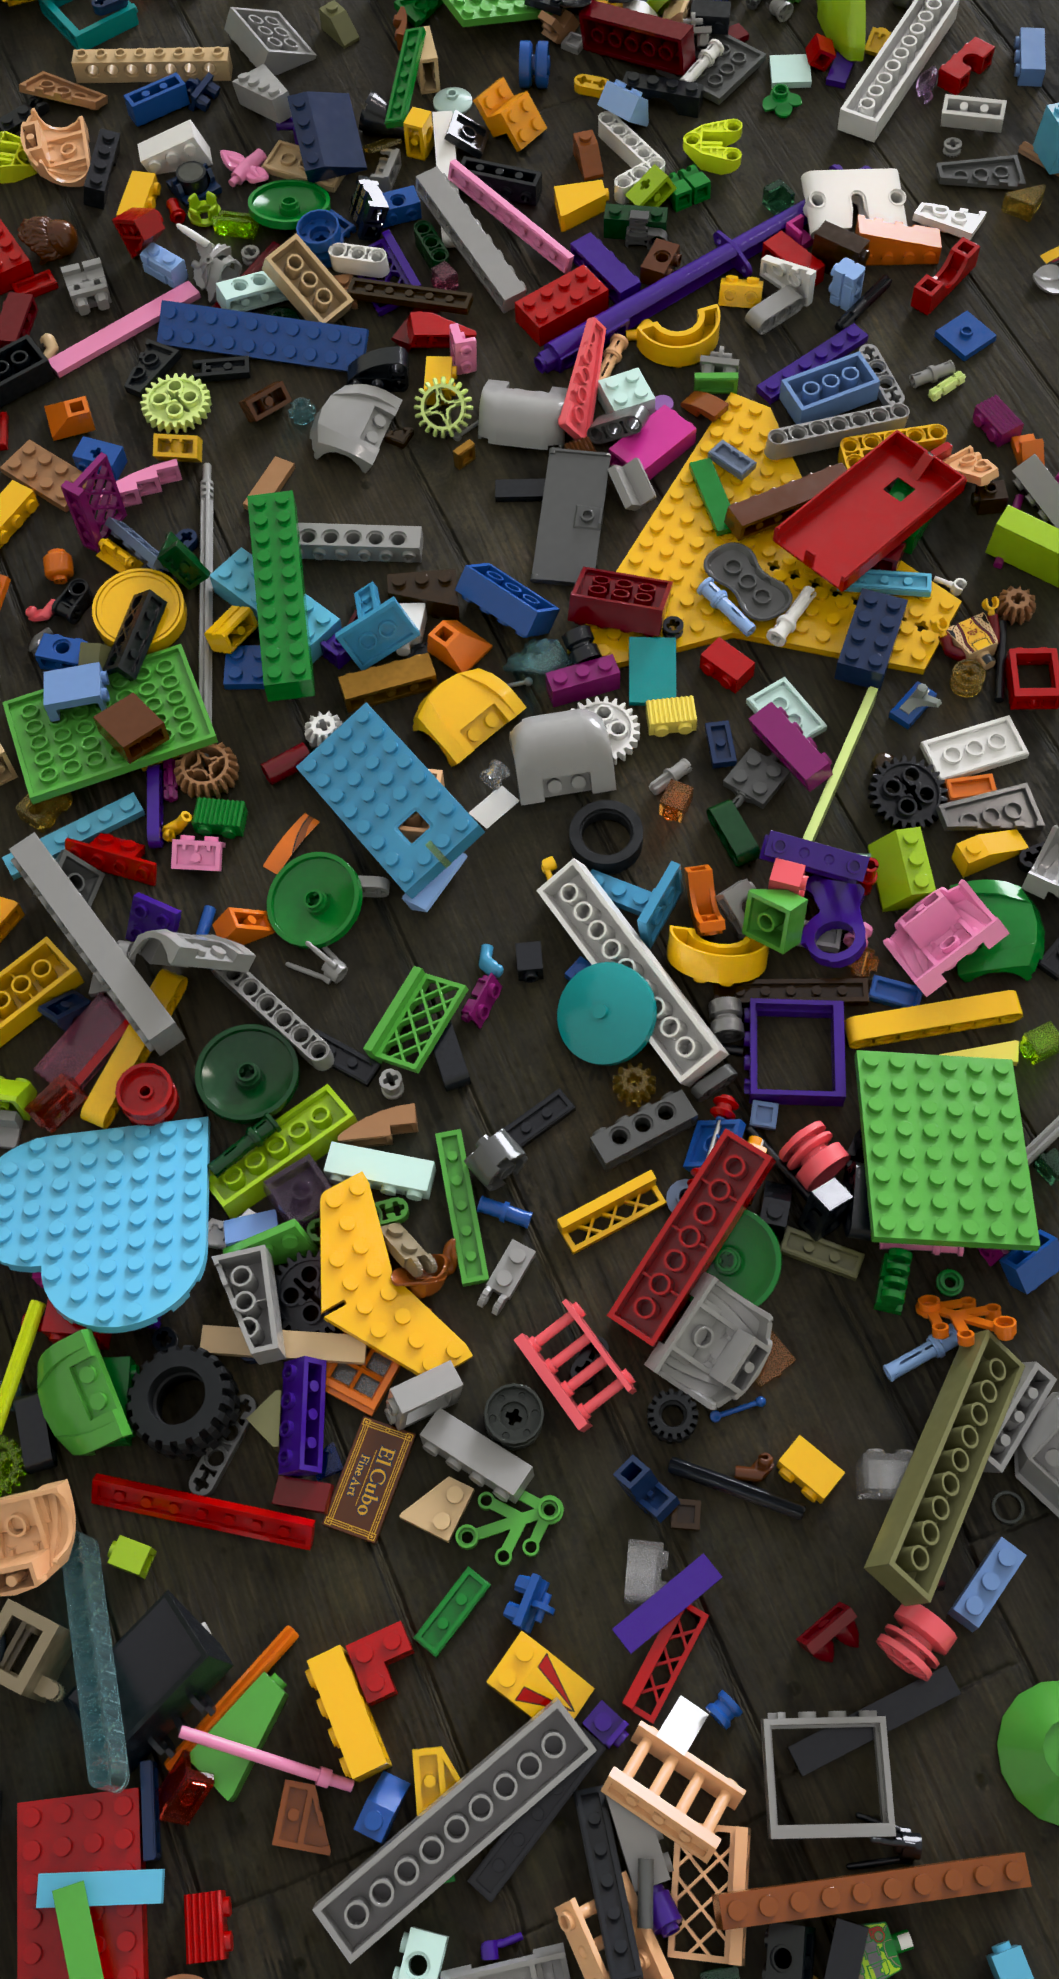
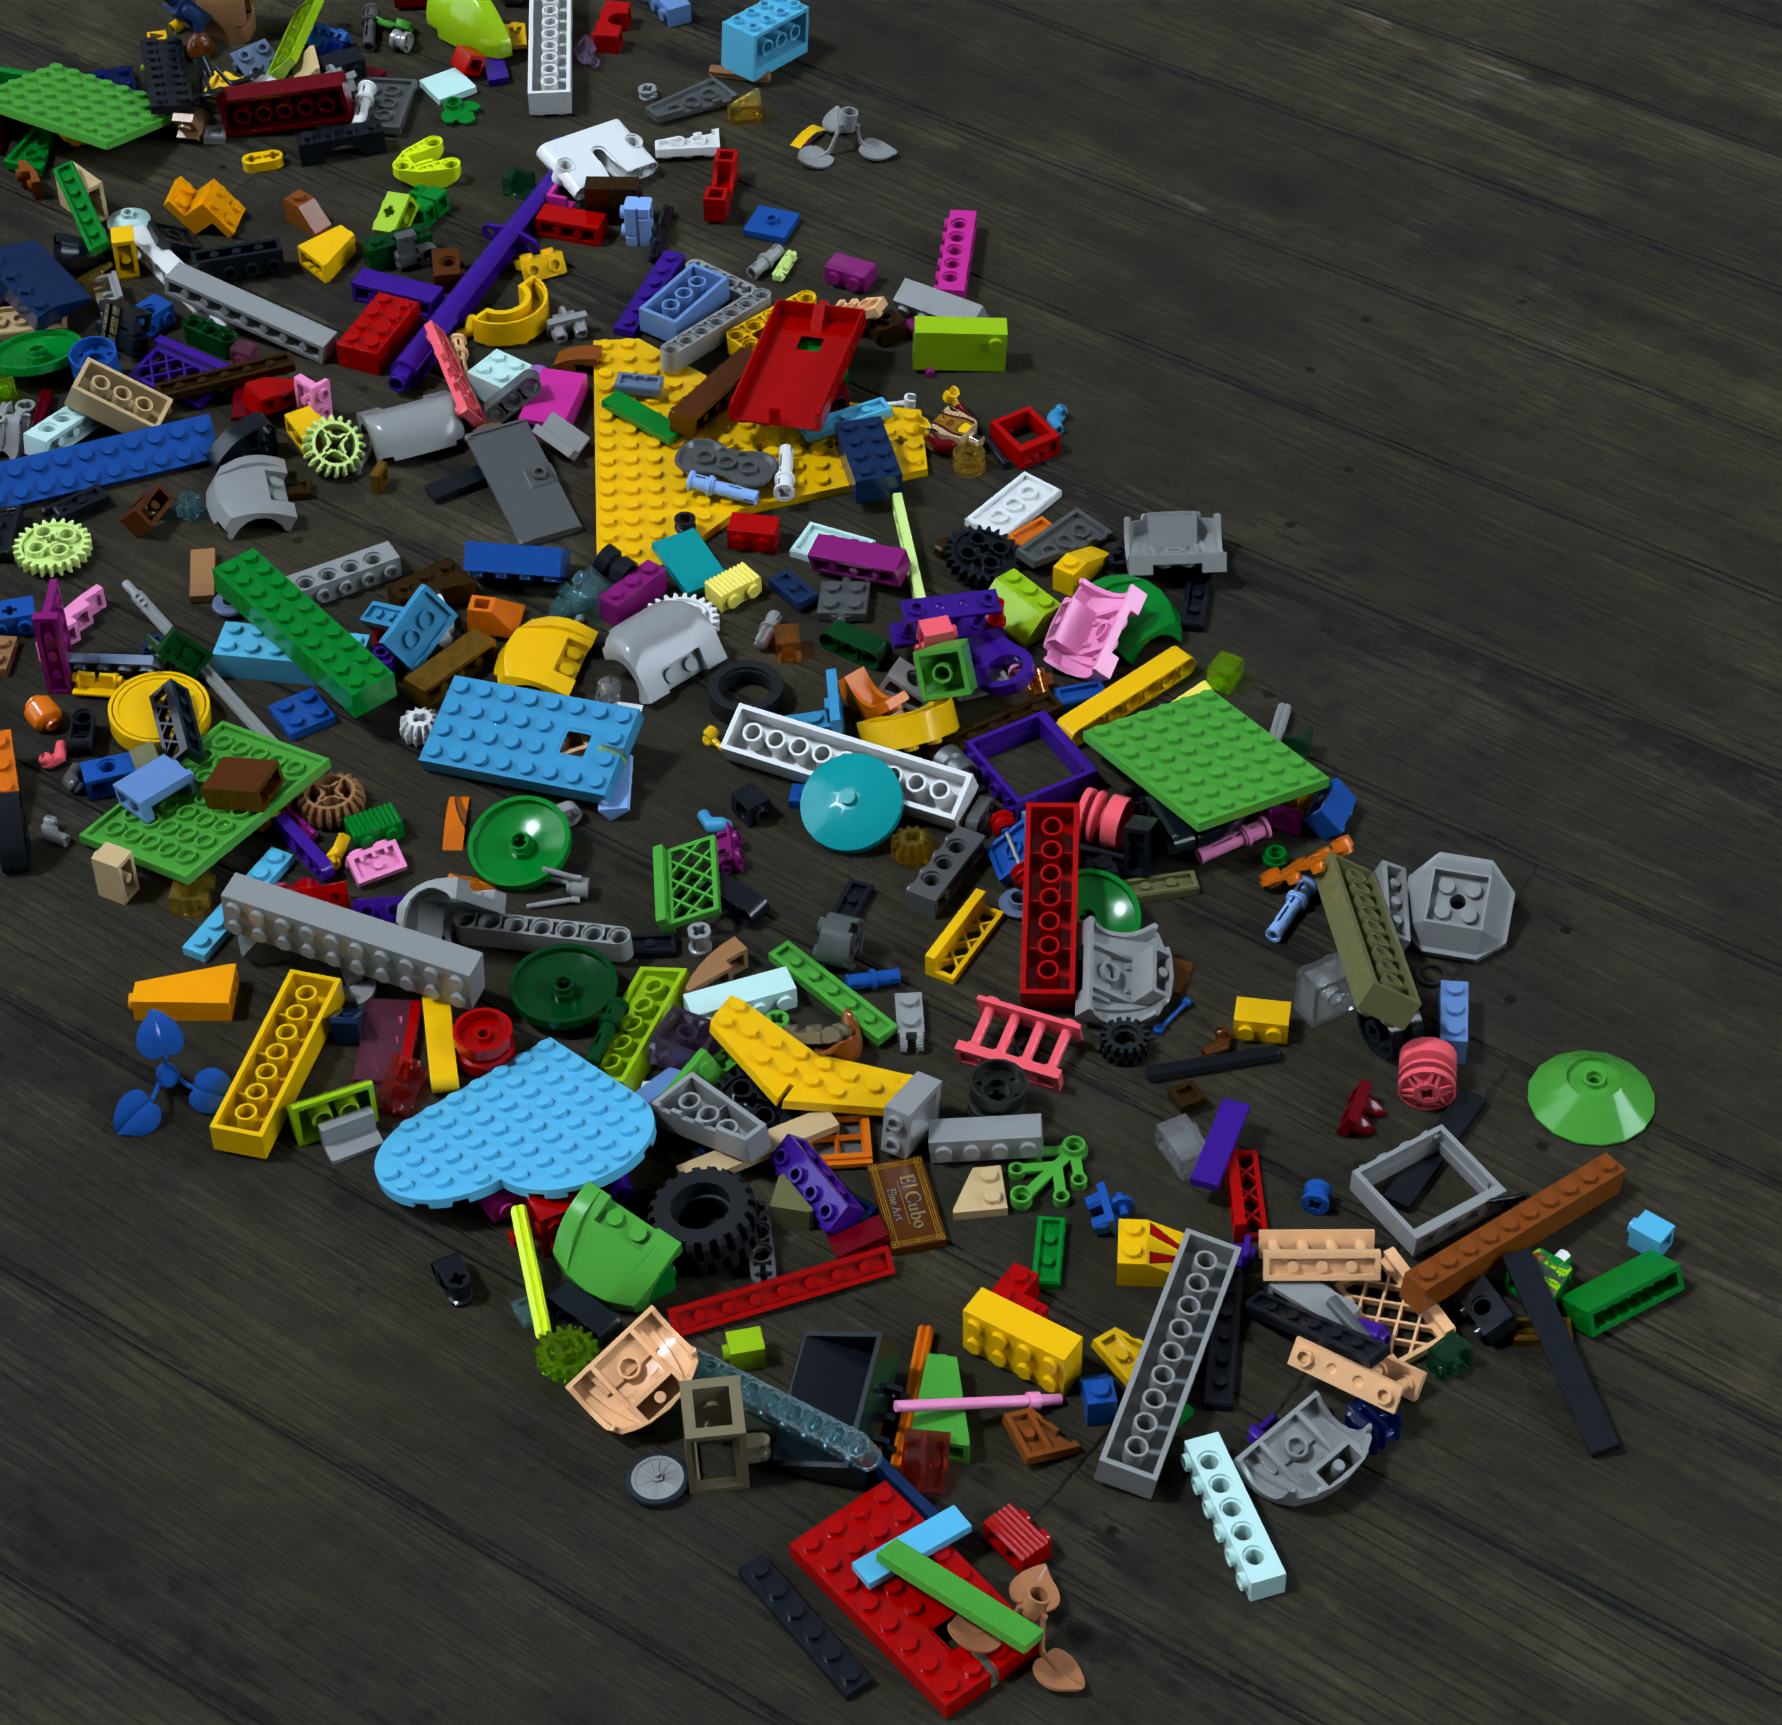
camera: 35 degrees left, 20 degrees down
yellow brick [153,433,203,463] -> none
yellow brick [204,605,258,654] -> none
dark red pin [260,742,310,785] -> none
white beam [328,243,390,278] -> none
bright pink tile [448,159,574,274] -> none
blue wheel [519,40,551,89] -> none
dark red slope [568,566,673,637] -> none
light blue slope [597,79,649,127] -> none
white beam [598,111,665,204] -> none
dark blue brick [612,1455,680,1523] -> none
white sticker [656,1696,709,1756] -> none
bright green tile [693,372,738,394] -> none
light grey beam [745,285,805,335] -> none
white wing [759,255,817,307] -> none
orange wedge [855,214,942,265] -> none
green legs [873,1248,913,1315] -> none
piece [889,681,942,730] -> none
white brick [940,94,1007,133] -> none
medium nougat gear [996,585,1036,626] -> none
orange slope [1010,434,1045,466] -> none

